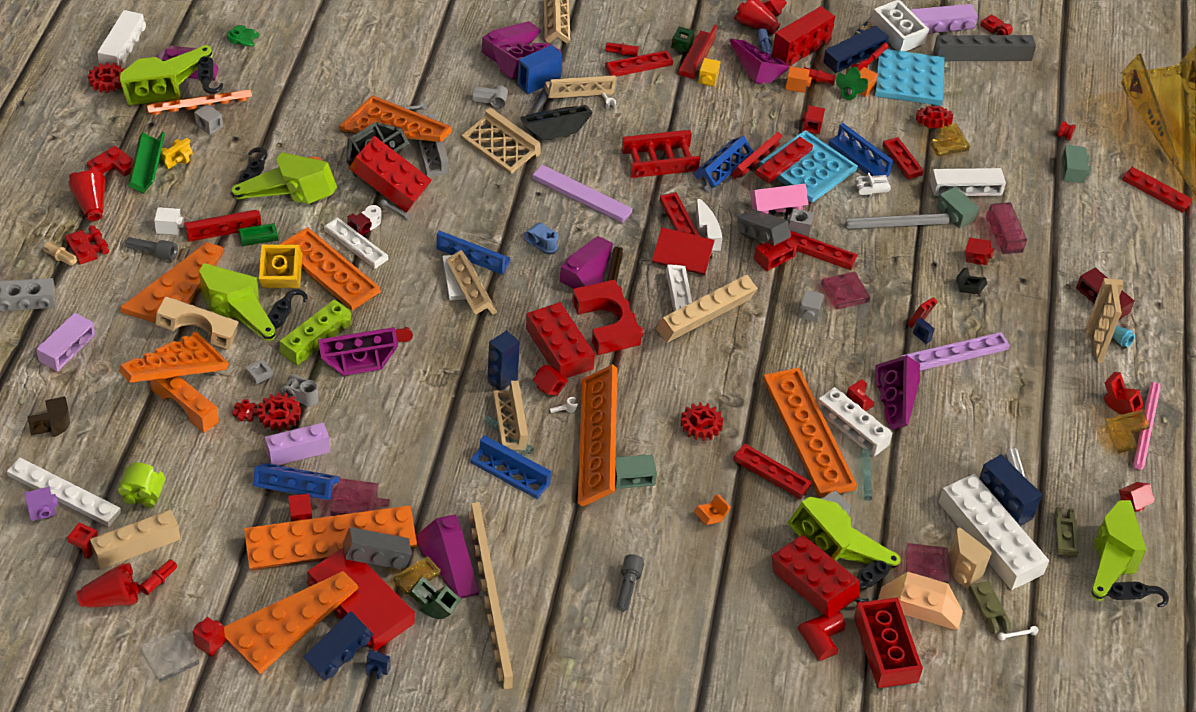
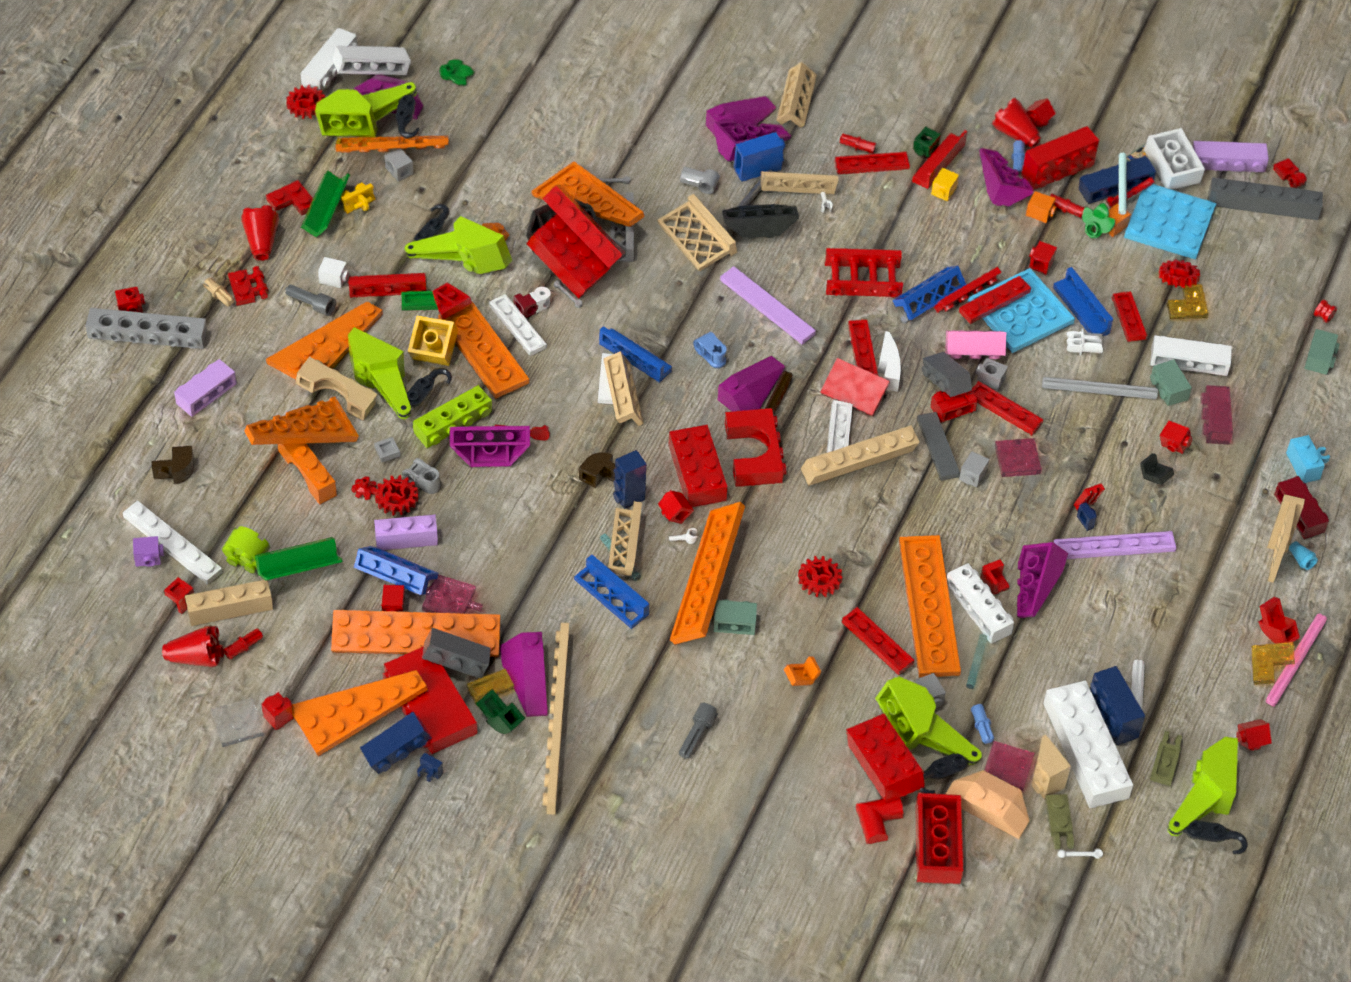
camera: 15 degrees right, 5 degrees up
none -> green panel [255,537,343,580]
none -> white brick [332,46,411,75]
none -> red wing [432,282,472,320]
none -> red brick [542,185,625,268]
none -> dark brown brick [579,452,615,488]
none -> dark grey tile [917,412,960,481]
none -> medium blue axle [971,704,995,744]
none -> light aqua bar [1119,153,1126,215]
none -> medium azure brick [1286,435,1330,483]

